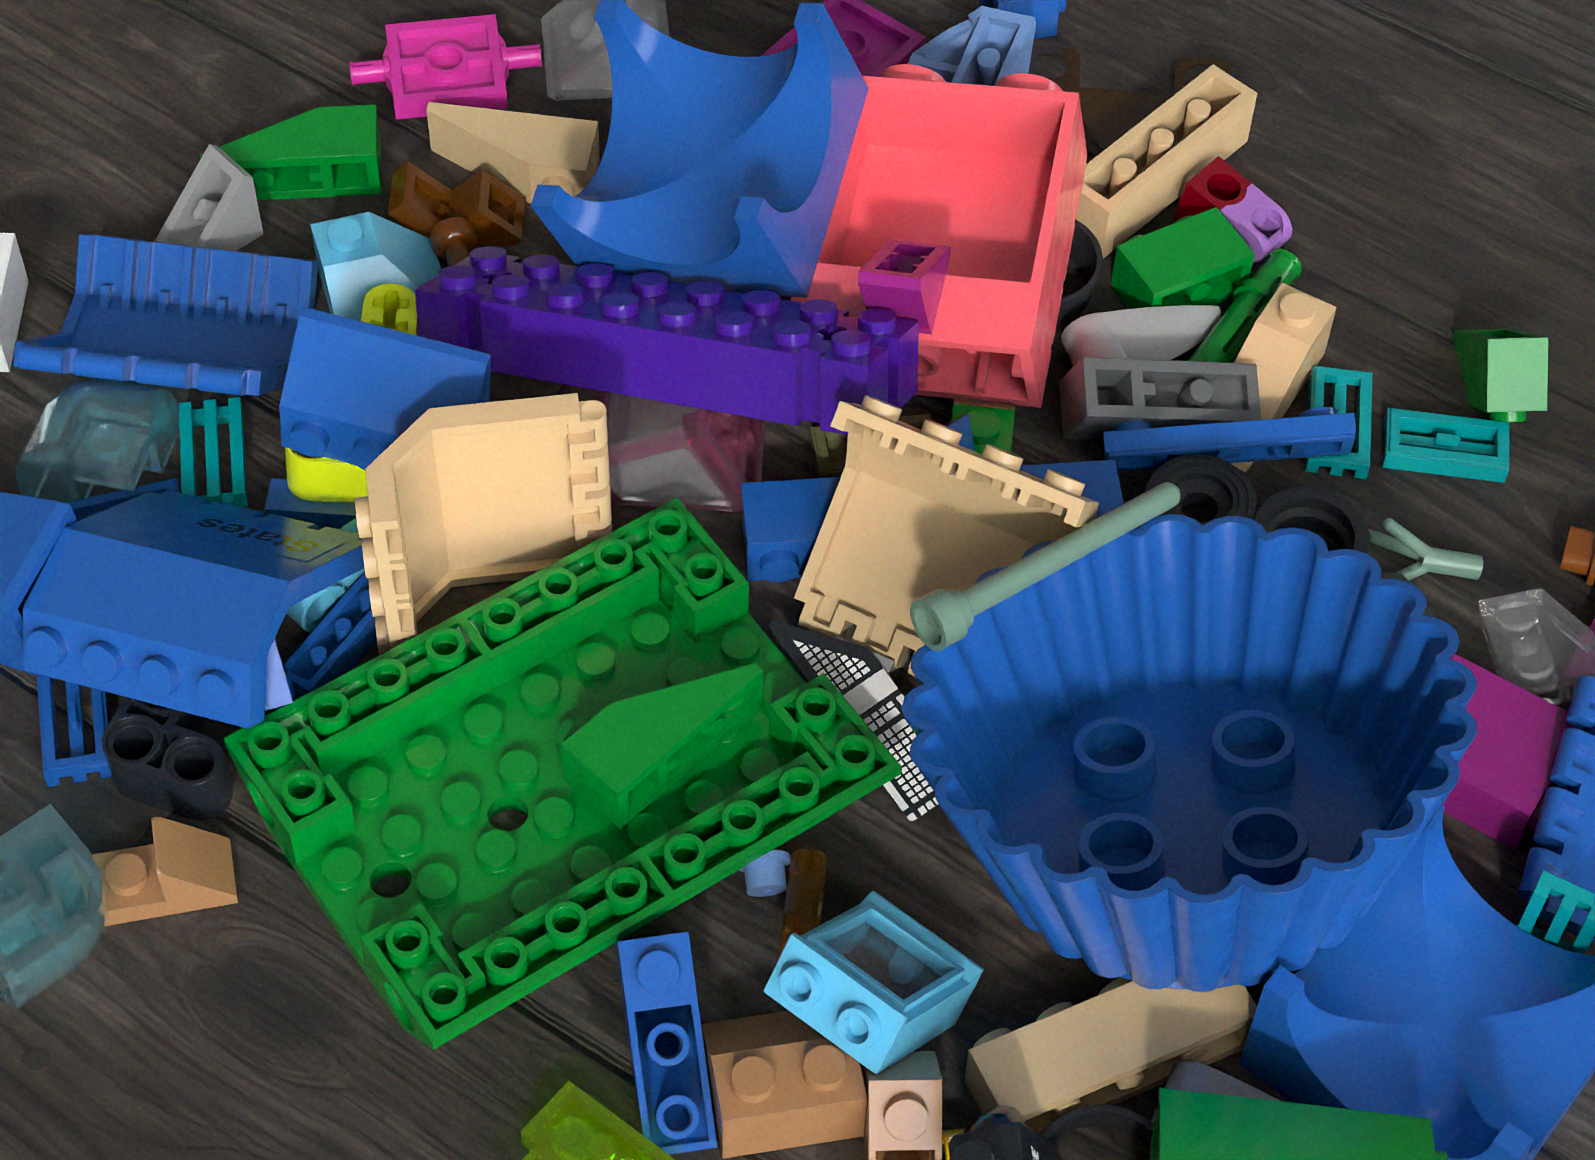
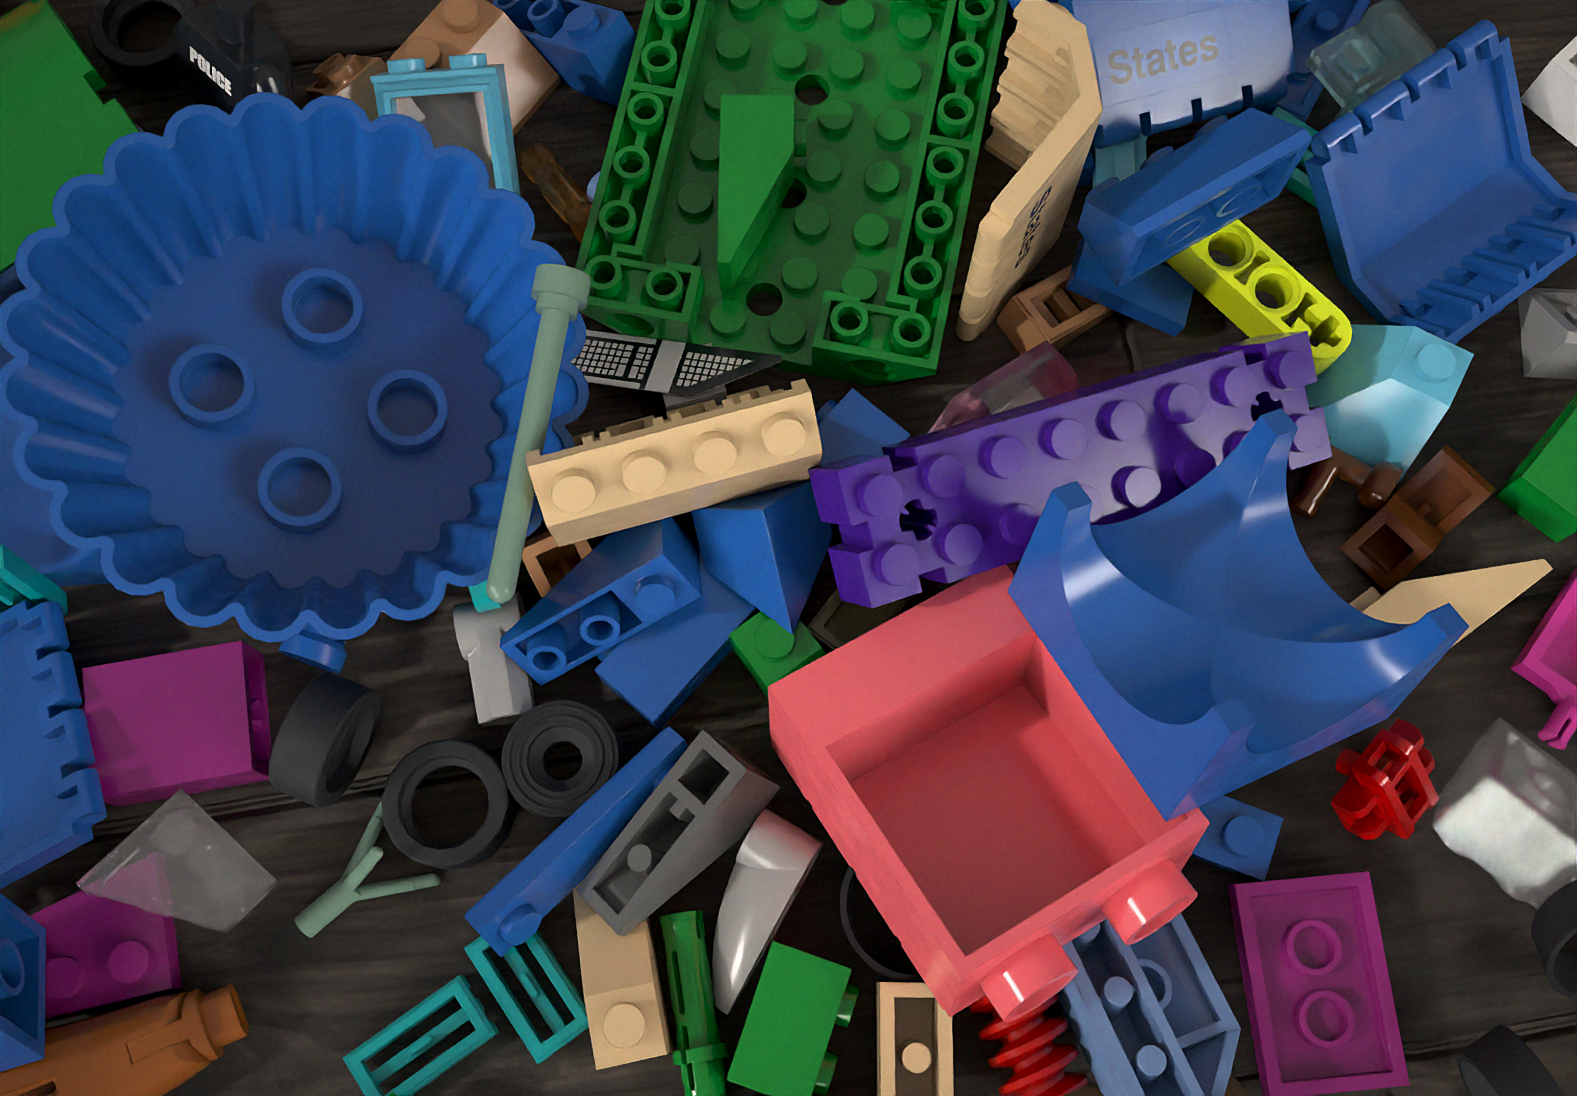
camera: 140 degrees right, 20 degrees up
magenta slope [858,239,951,335] -> none

